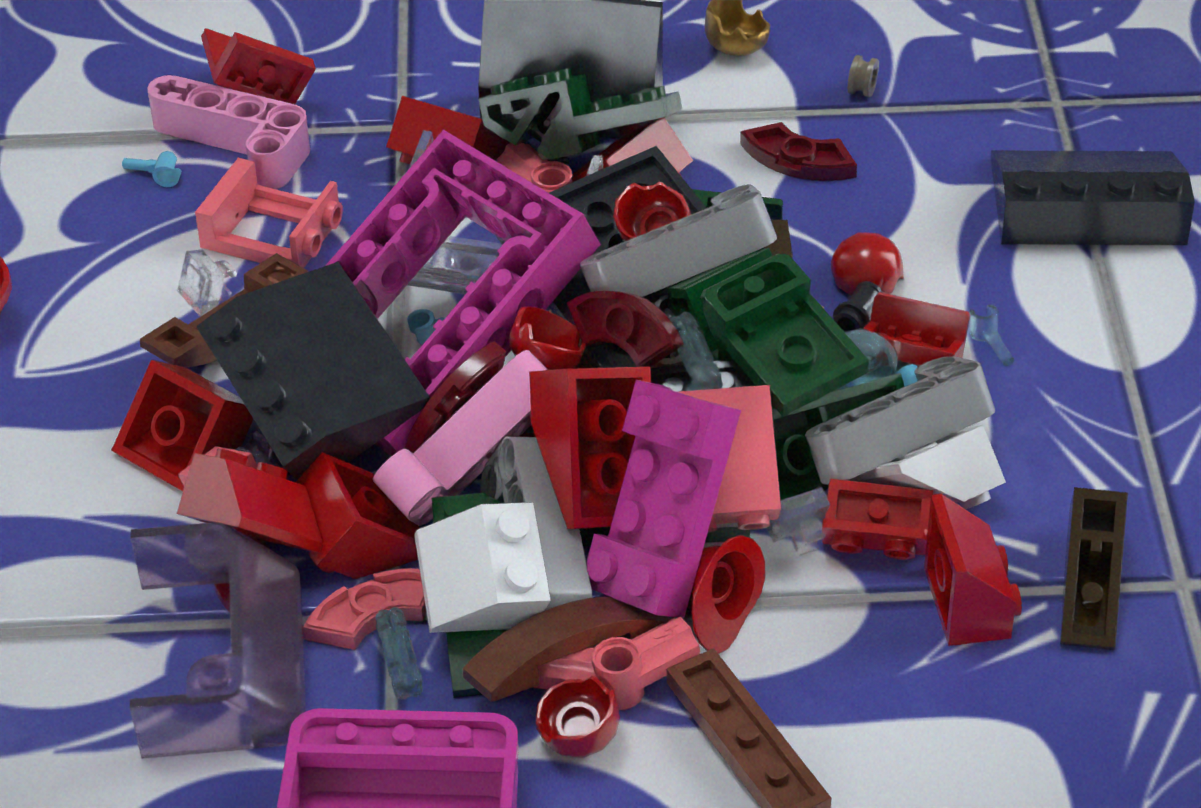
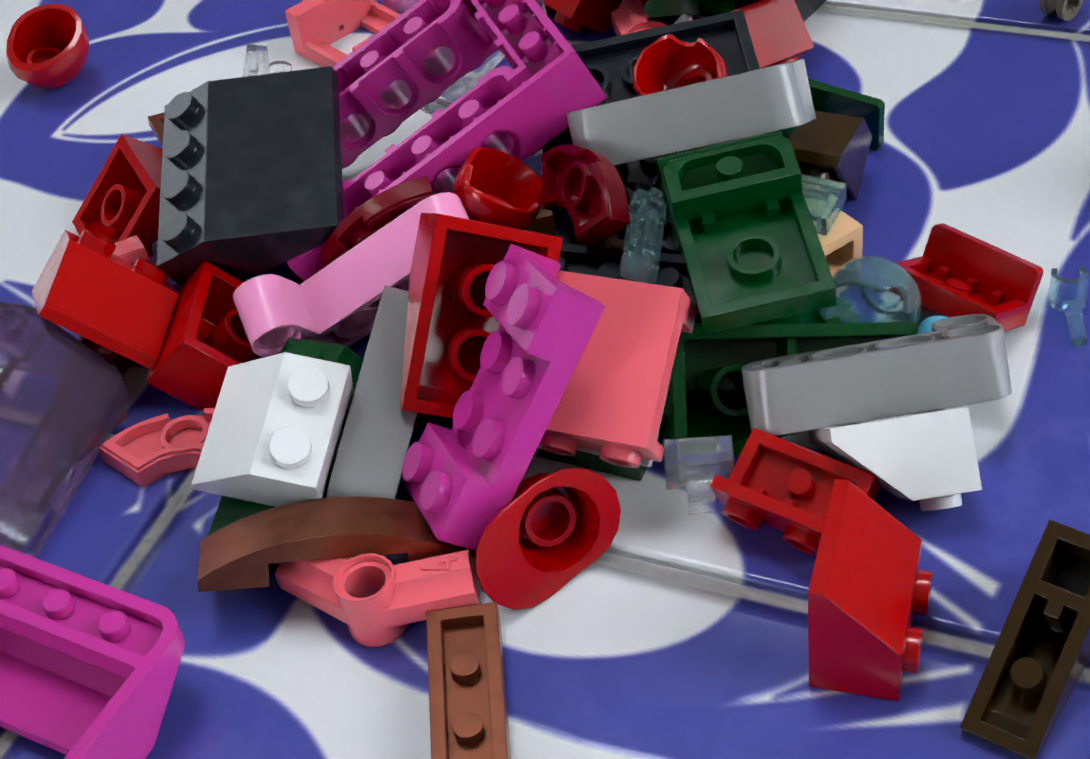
camera: 30 degrees right, 0 degrees up
clear light blue axle [375,607,423,700] -> none
red hair [536,676,620,758] -> none
dark red tile [740,122,857,181] -> none
red hair [831,232,904,296] -> none
black pin [833,281,883,337] -> none

